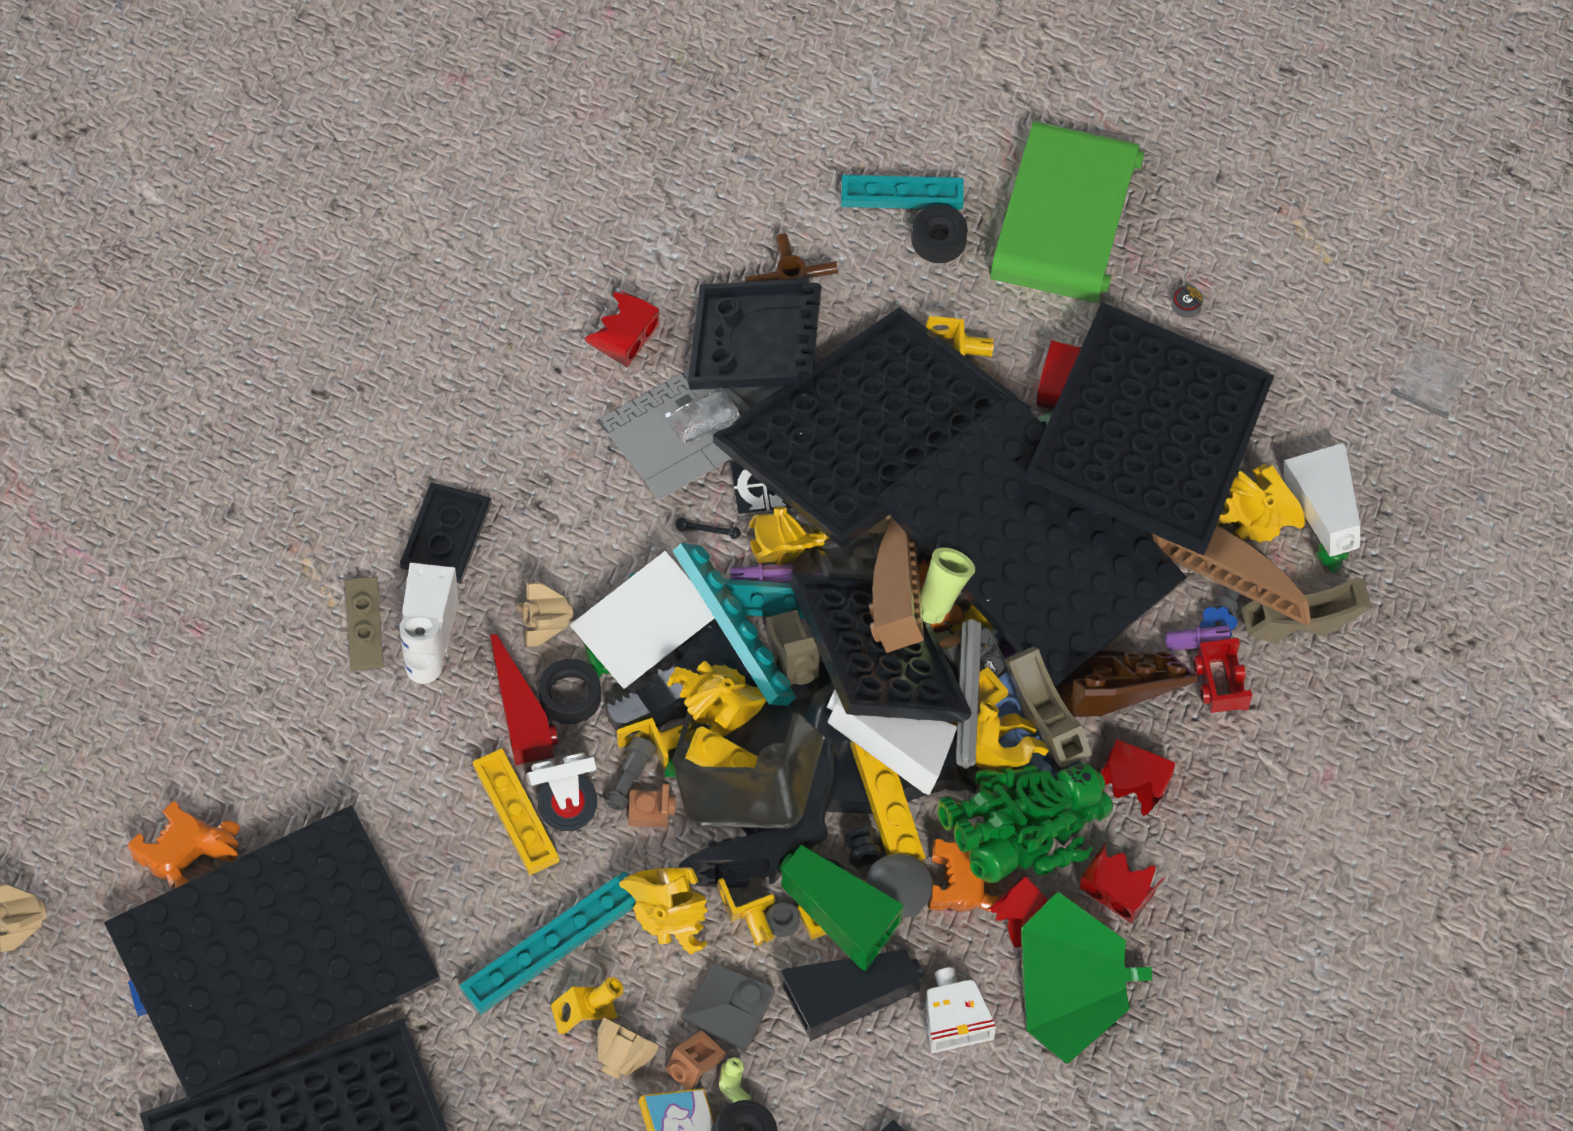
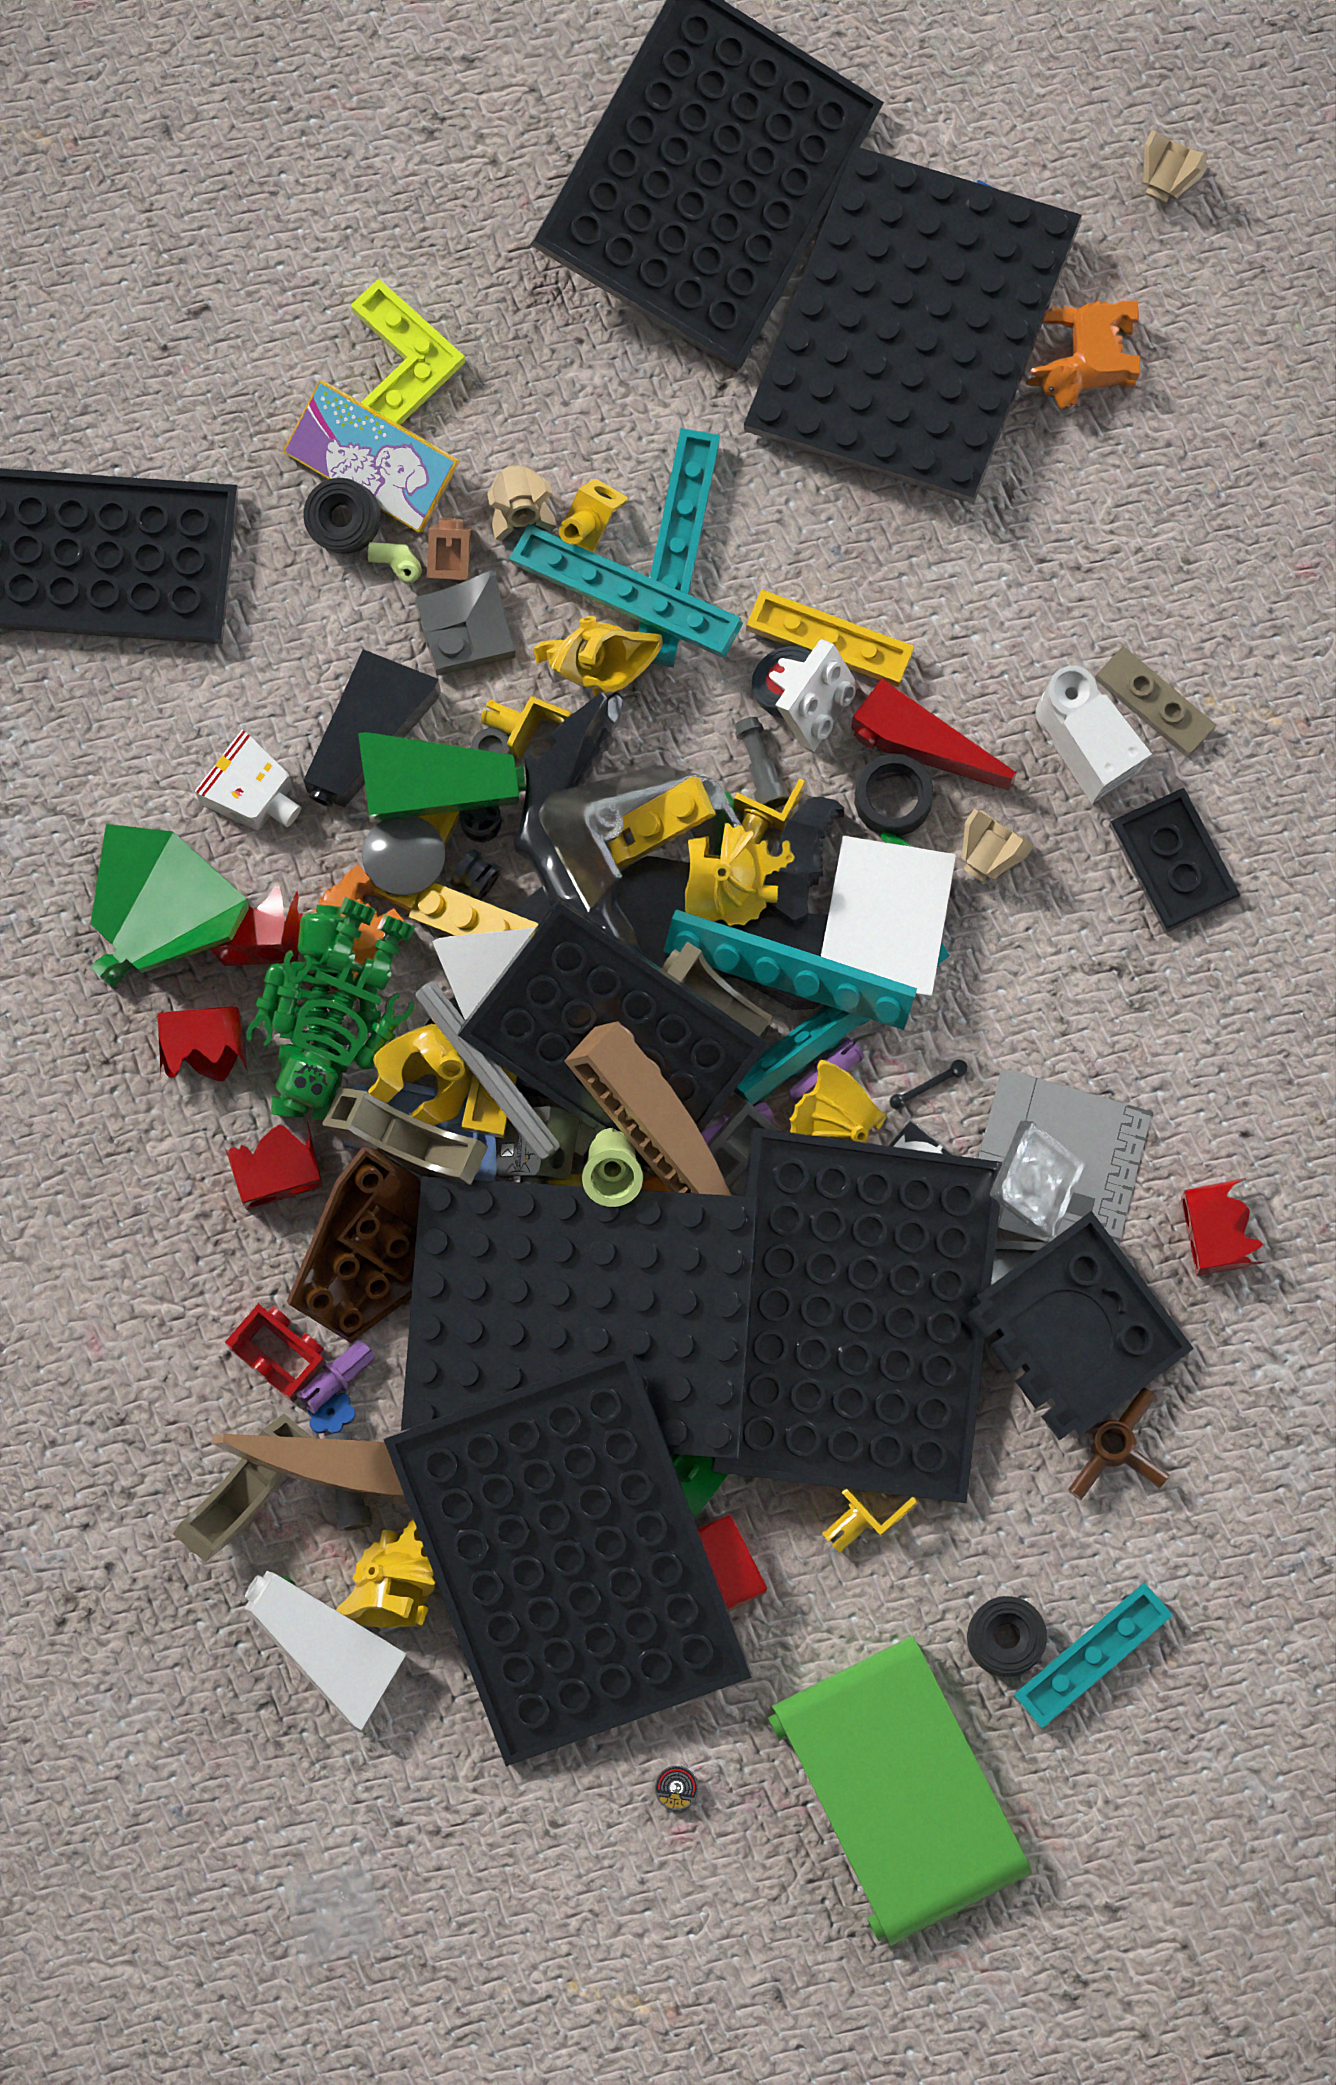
camera: 140 degrees right, 15 degrees up
nougat bracket [628,784,676,827] -> none
none -> teal plate [509,524,744,659]

